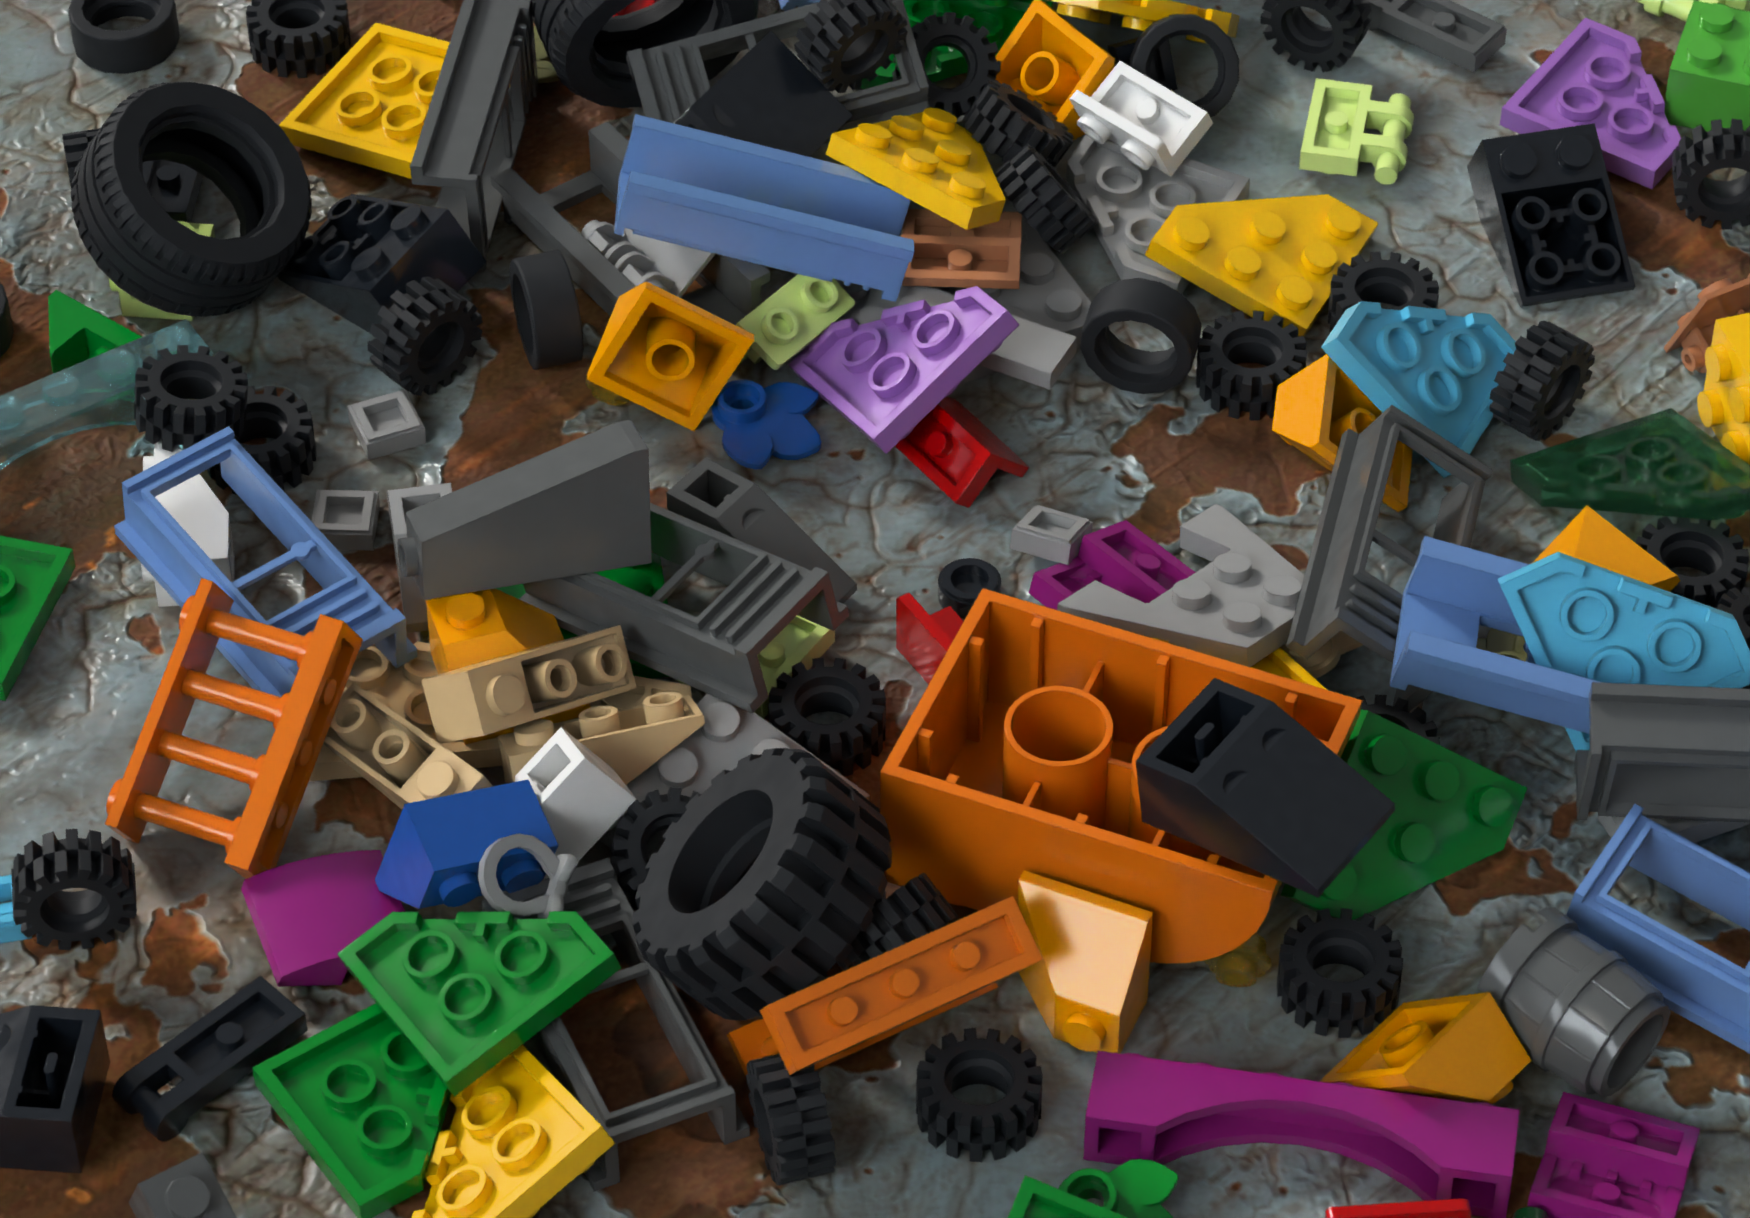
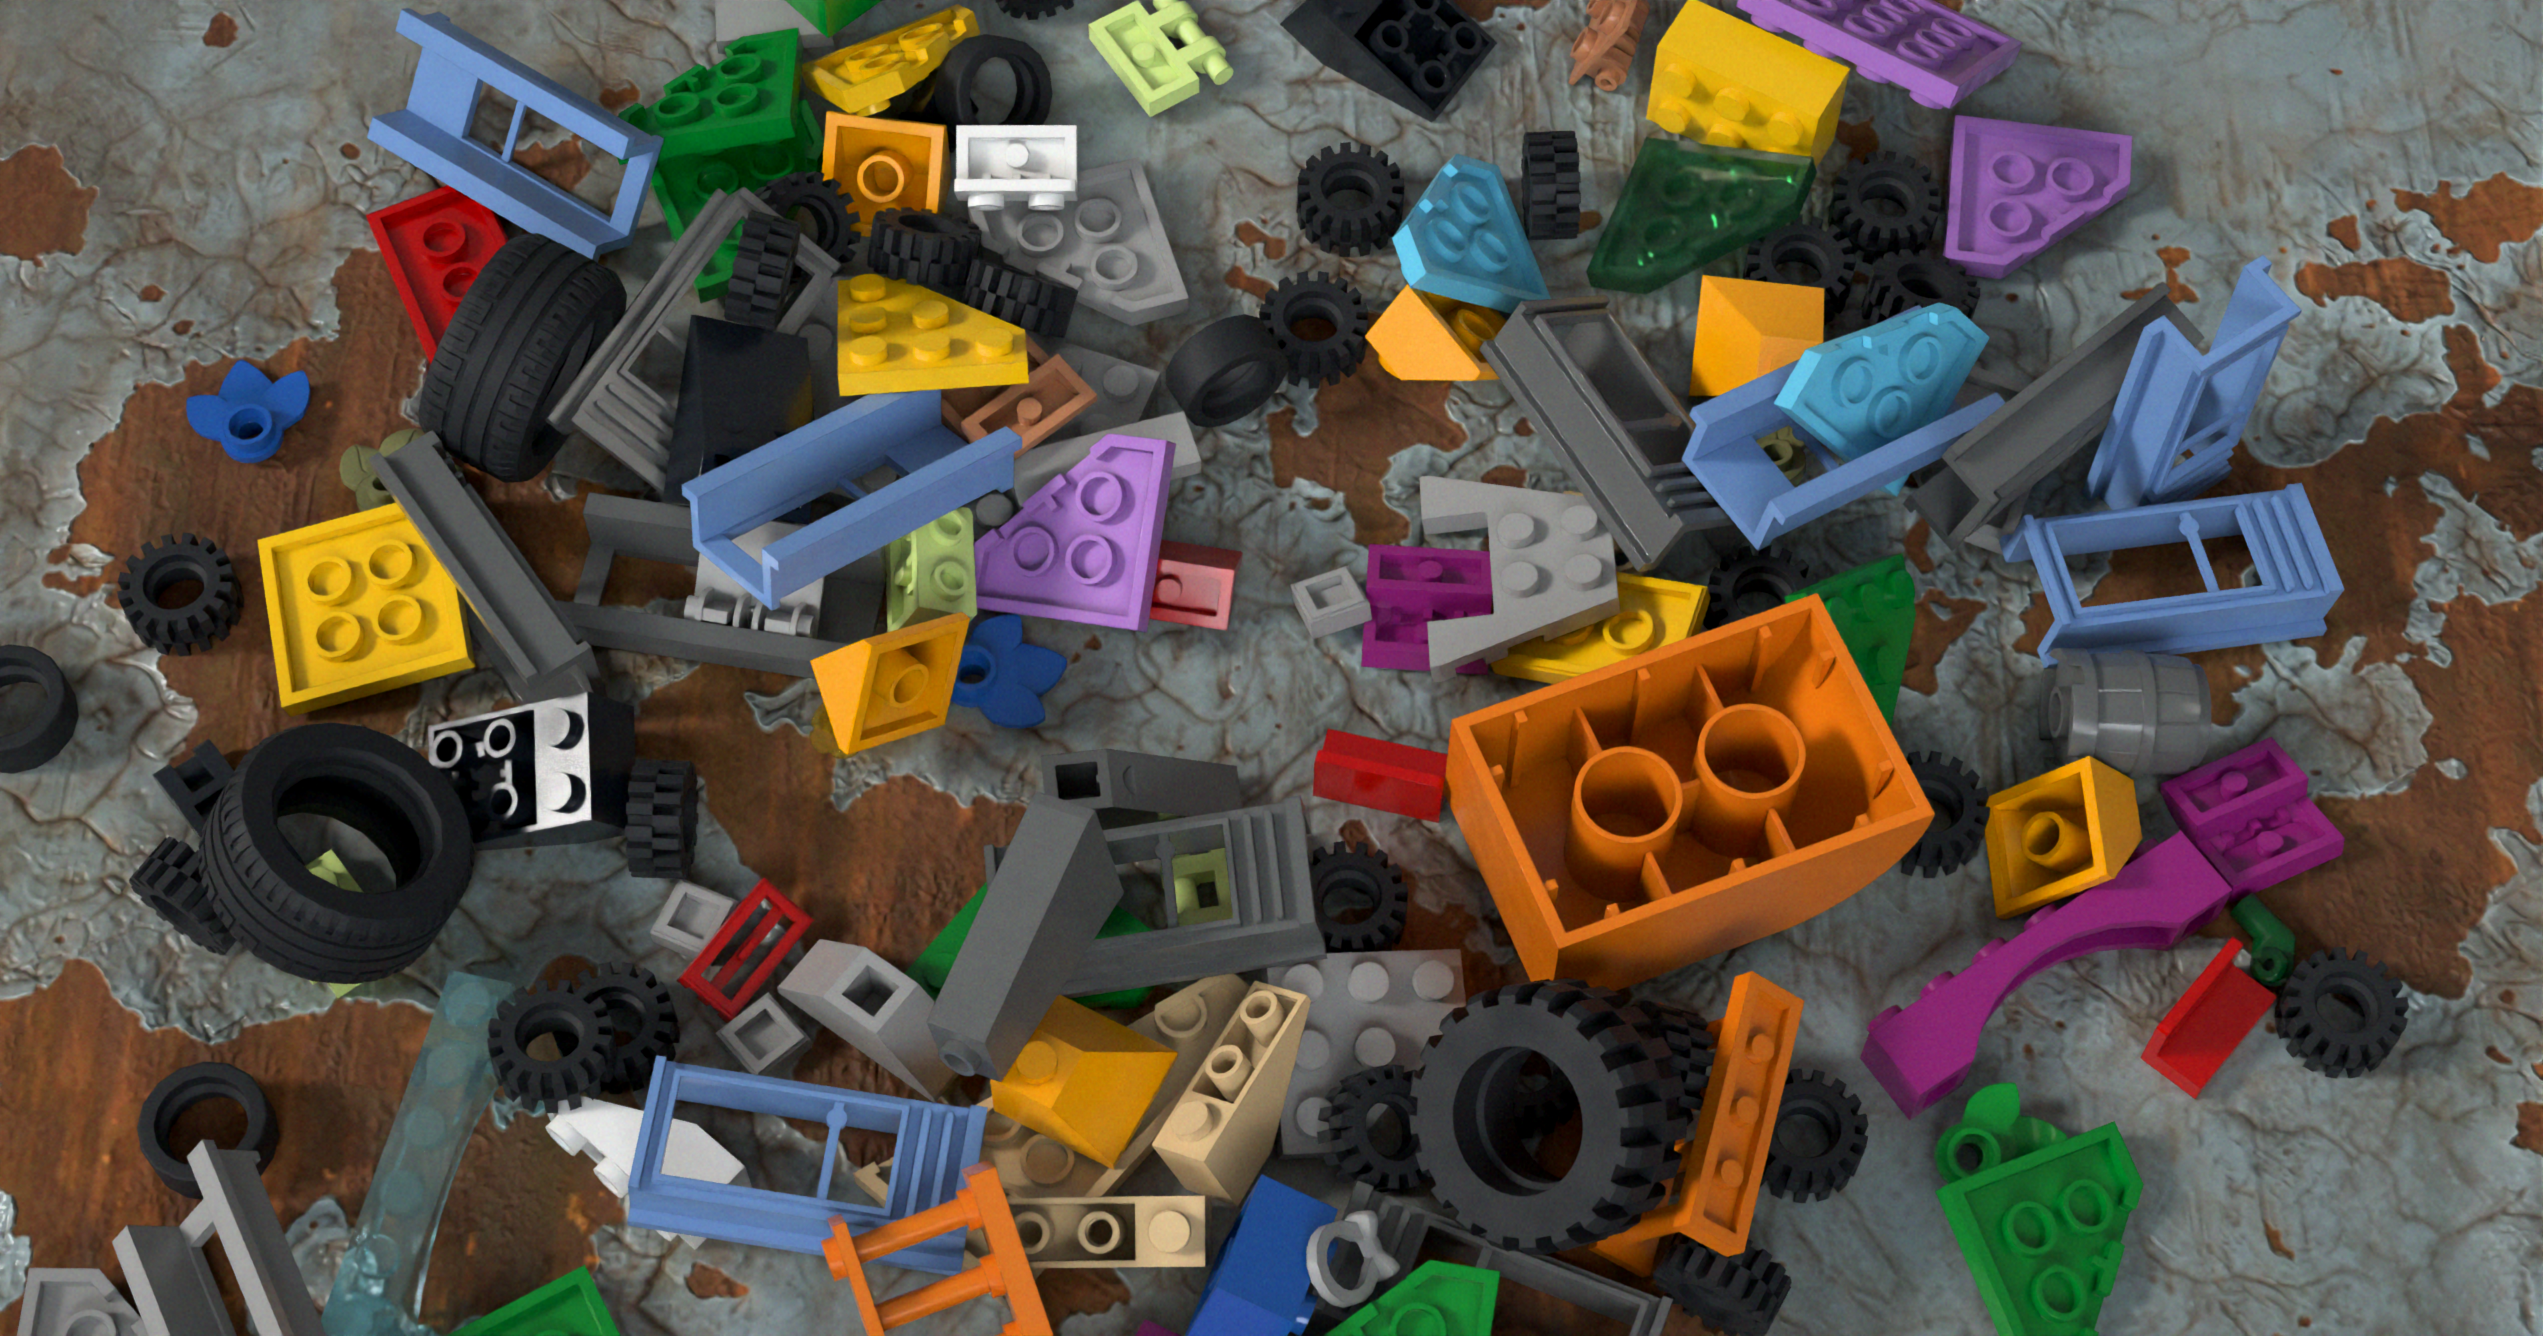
camera: 45 degrees left, 15 degrees up
green slope [48,290,148,396] -> none
tan slope [421,625,637,743] -> none
black tyre [509,250,584,370] -> none
white slope [515,727,637,879] -> none
black tile [938,558,1001,619] -> none
light orange slope [1018,870,1153,1054] -> none
black slope [1136,678,1395,897] -> none
yellow plate [1145,194,1379,337] -> none
none -> red tile [676,877,814,1023]

